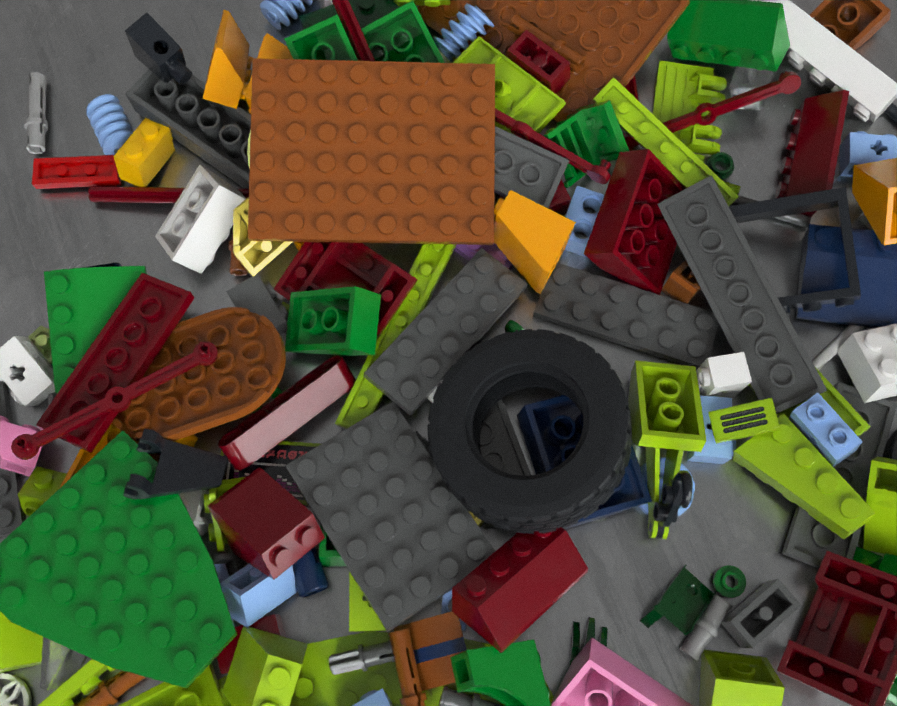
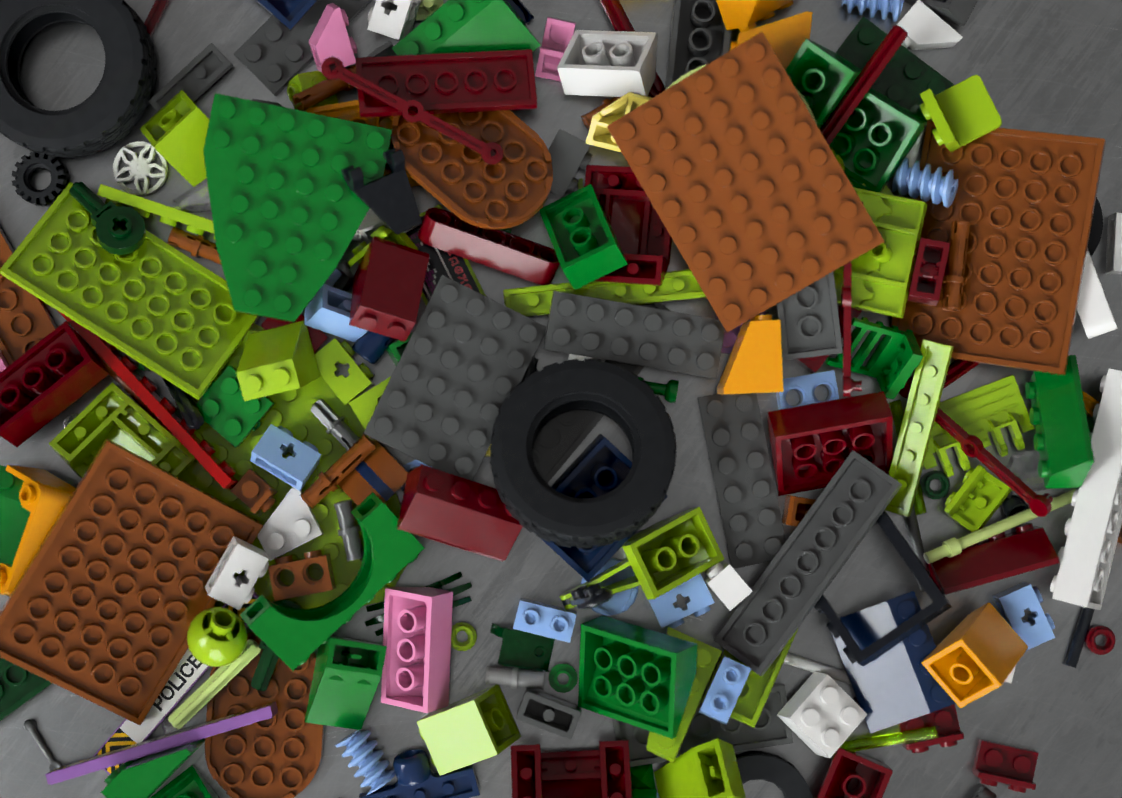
camera: 60 degrees right, 15 degrees up
lime tile [708,398,780,444] -> none
none -> dark orange pin [293,64,356,111]
none -> lime brick [315,338,374,406]
none -> lime plate [451,622,477,651]
none -> light blue brick [513,598,577,643]
none -> bright pink slope [535,17,576,82]
none -> green slope [578,615,698,739]
none -> yellowish green bar [923,489,1076,564]
none -> lime bracket [944,464,1012,533]
none -> black hinge [1002,495,1029,517]

